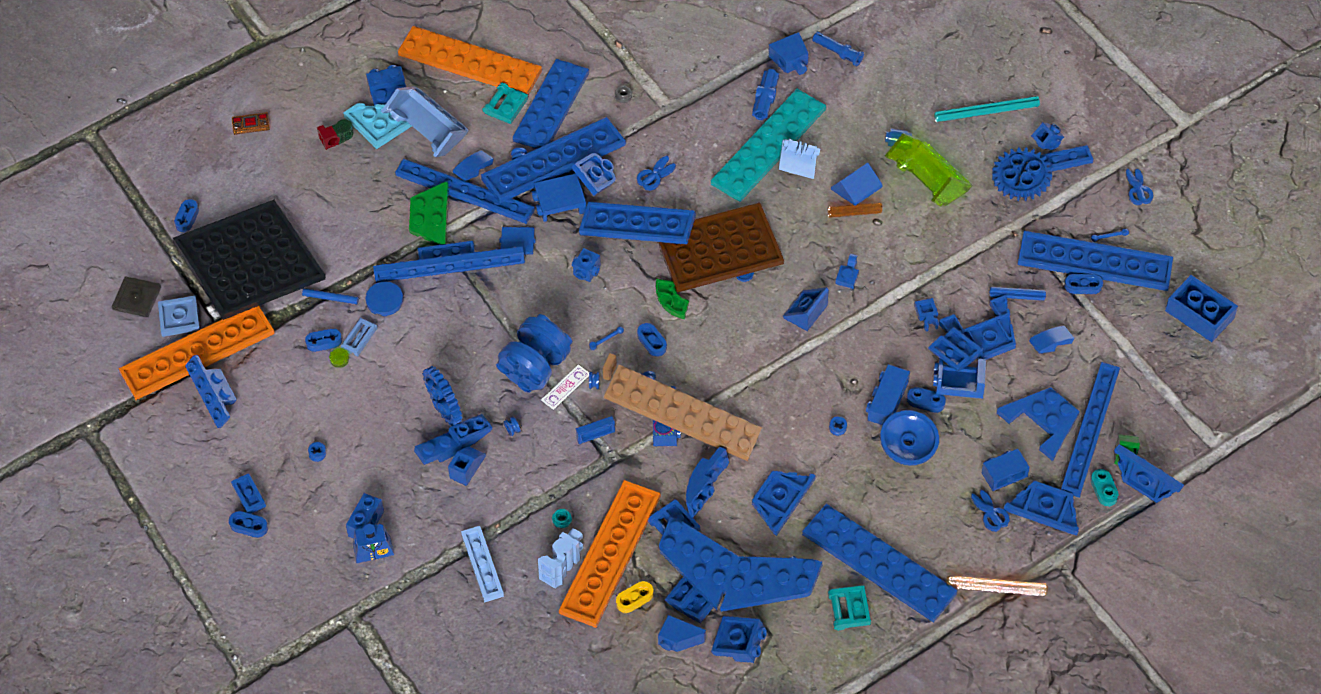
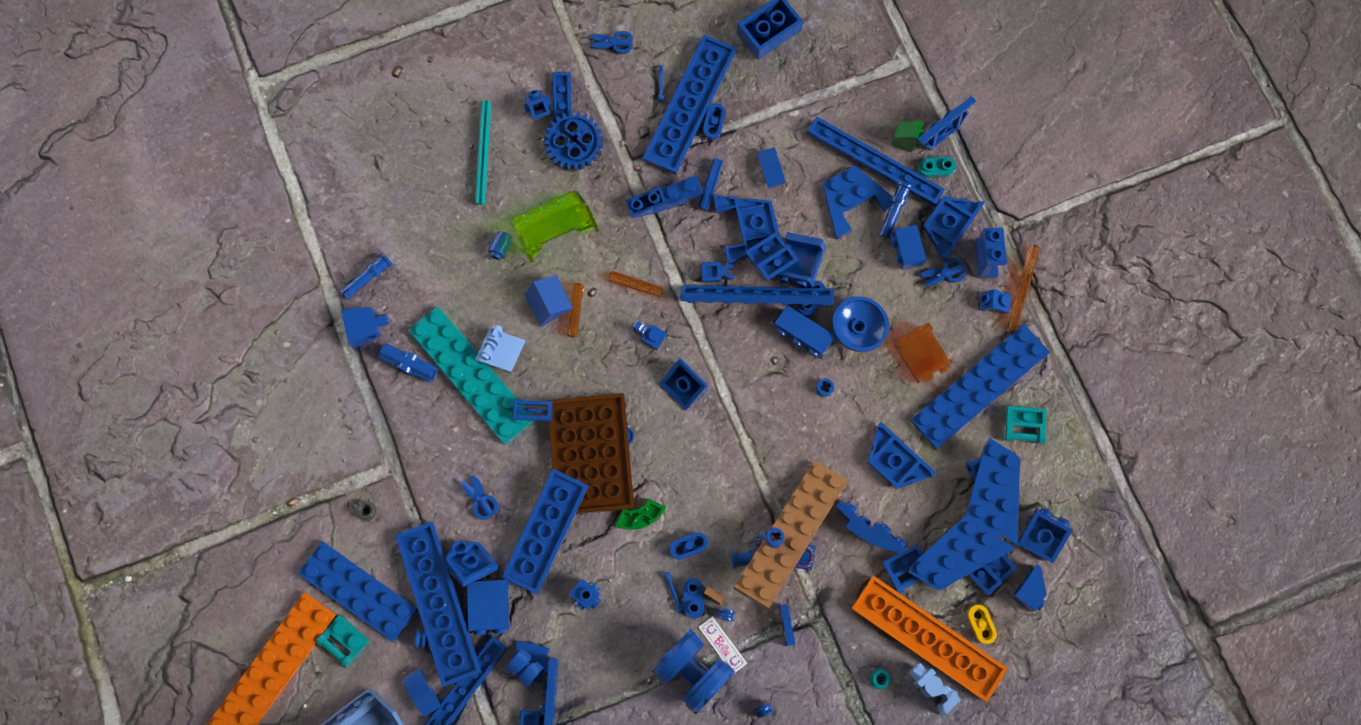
camera: 80 degrees left, 20 degrees up
none -> blue wheel [506,649,544,688]
none -> blue tile [512,399,553,422]
none -> clear orange axle [608,271,663,297]
none -> blue slope [626,175,704,218]
none -> blue plate [680,285,834,306]
none -> blue plate [683,578,704,619]
none -> blue bush [766,528,785,548]
none -> blue pin [879,181,913,239]
none -> clear orange panel [894,322,953,384]
none -> blue panel [975,227,1007,278]
none -> blue bracket [980,289,1011,314]

